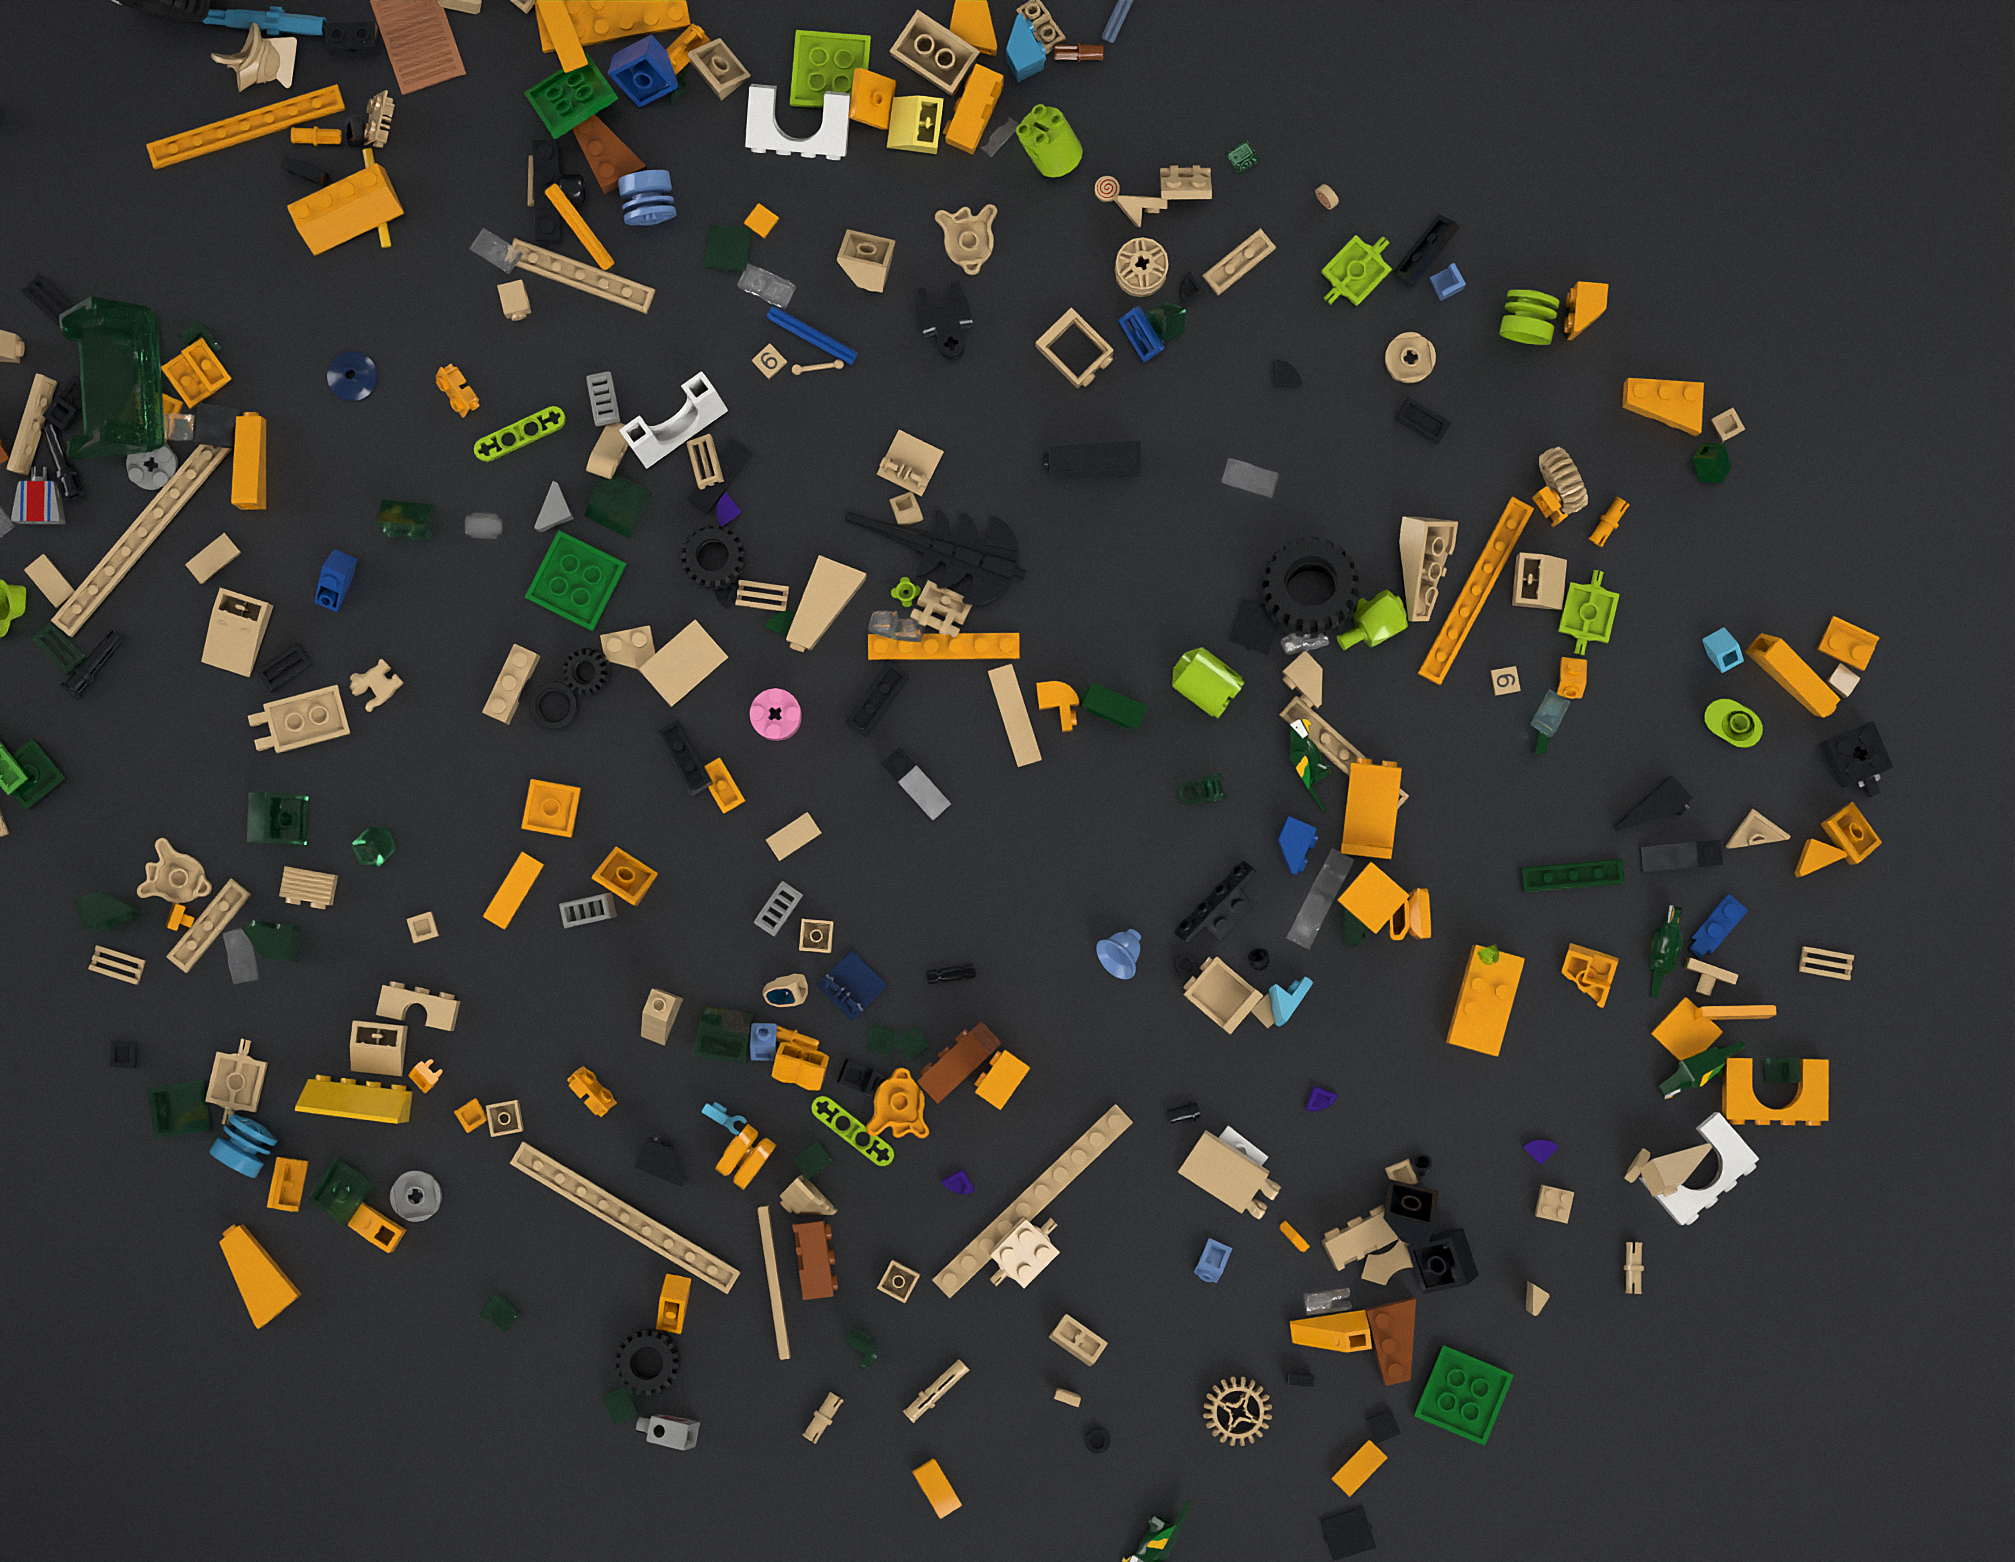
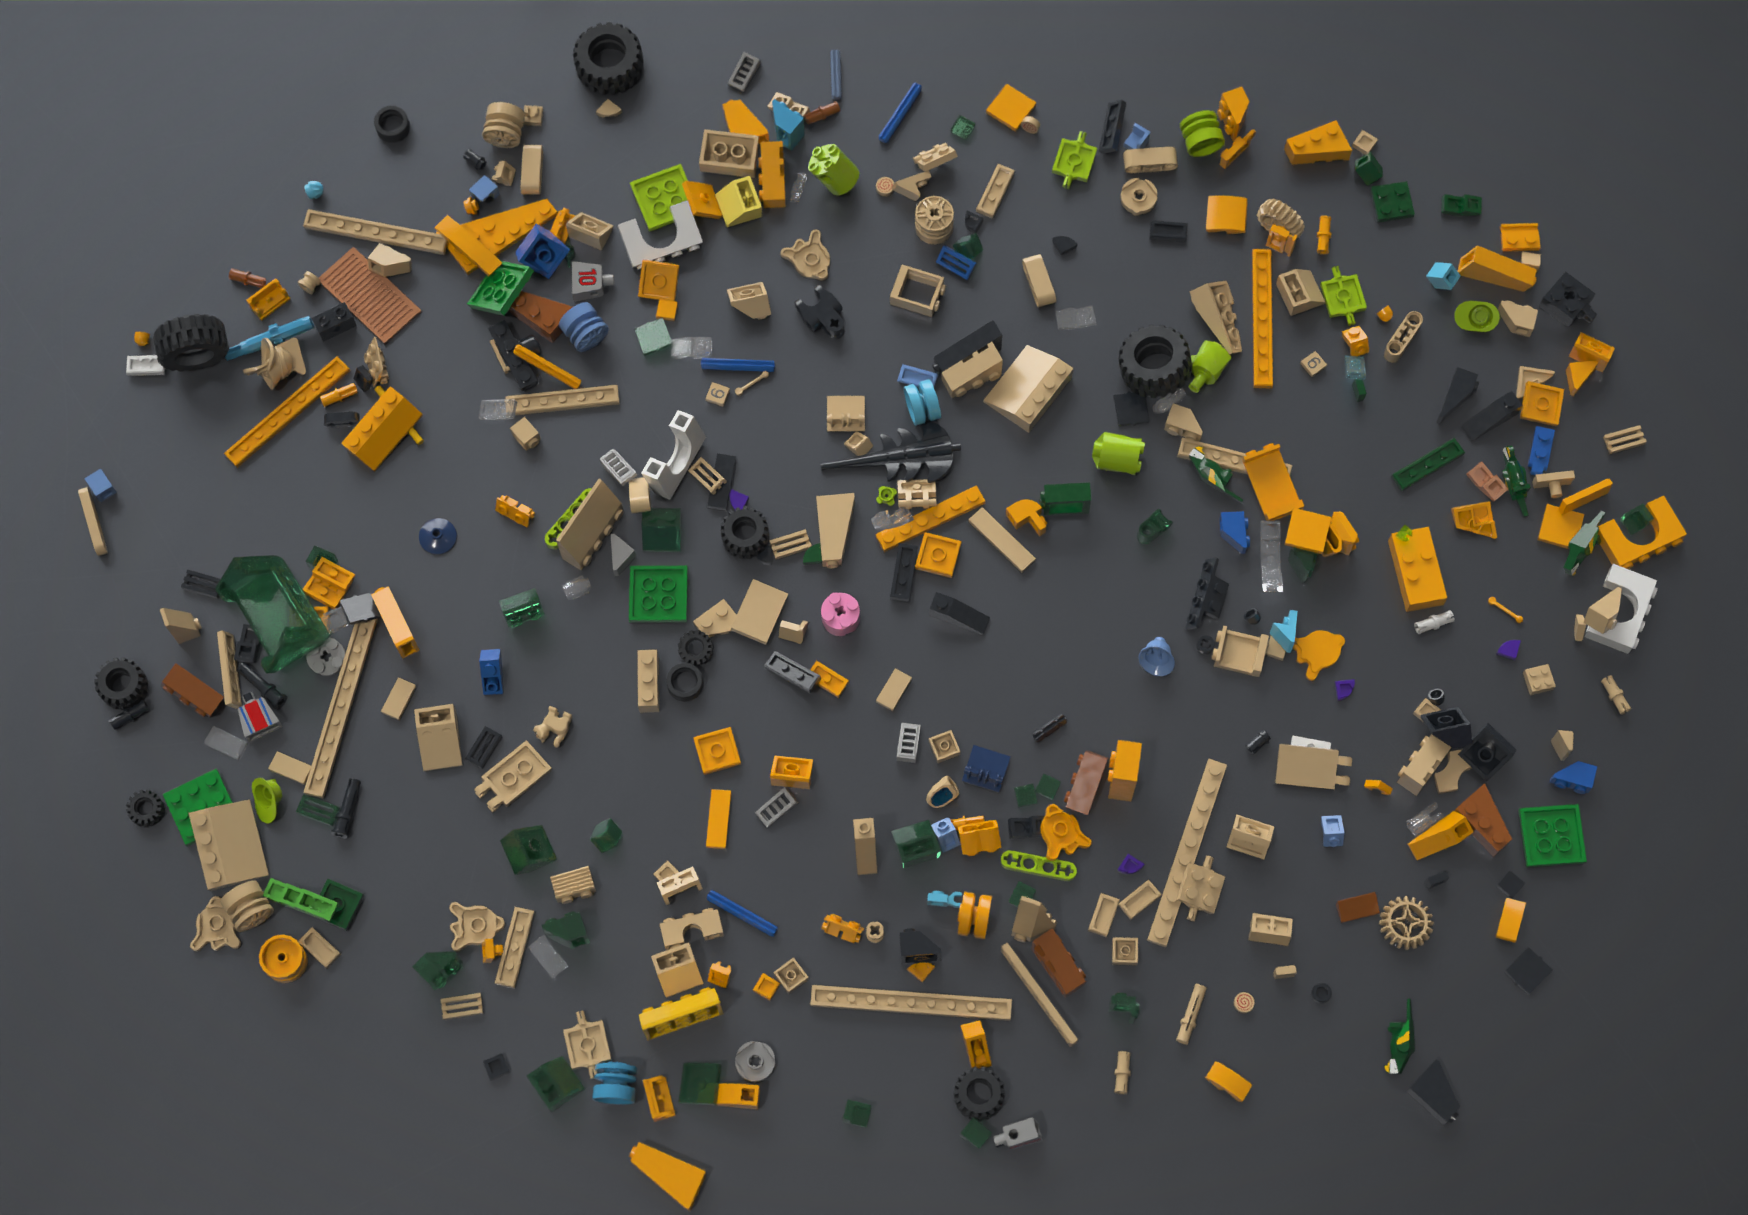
camera: 25 degrees left, 15 degrees down
none -> tan slope [556,479,624,570]
none -> light grey torso [572,262,614,301]
none -> light orange plate [638,259,680,302]
none -> tan hinge [657,867,702,905]
none -> blue axle [707,890,777,937]
none -> tan tile [779,620,809,644]
none -> tan bush [866,922,884,943]
none -> blue axle [879,83,922,143]
none -> medium blue tile [897,364,938,387]
none -> medium azure wheel [903,379,941,426]
none -> light orange tile [907,962,935,983]
none -> light orange plate [915,532,962,578]
none -> tan wedge [942,342,1003,398]
none -> tan slope [983,345,1074,433]
none -> light orange tile [986,84,1036,132]
none -> tan beam [1022,254,1056,307]
none -> tan tile [1088,893,1120,938]
none -> tan tile [1118,880,1162,920]
none -> tan beam [1123,147,1178,173]
none -> light orange slope [1206,196,1248,234]
none -> light orange hinge [1220,129,1256,169]
none -> tan bracket [1227,815,1274,859]
none -> tan tile [1234,992,1254,1013]
none -> light orange tile [1292,630,1345,681]
none -> dark orange slope [1336,892,1380,923]
none -> dark green plate [1370,181,1415,222]
none -> light orange hinge [1376,305,1393,321]
none -> tan beam [1384,311,1423,363]
none -> white pin [1414,610,1455,634]
none -> dark green slope [1441,194,1482,216]
none -> nougat slope [1466,461,1508,501]
none -> light orange hinge [1488,597,1523,623]
none -> tan slope [1498,301,1538,337]
none -> light orange tile [1520,381,1564,426]
none -> blue slope [1550,761,1597,794]

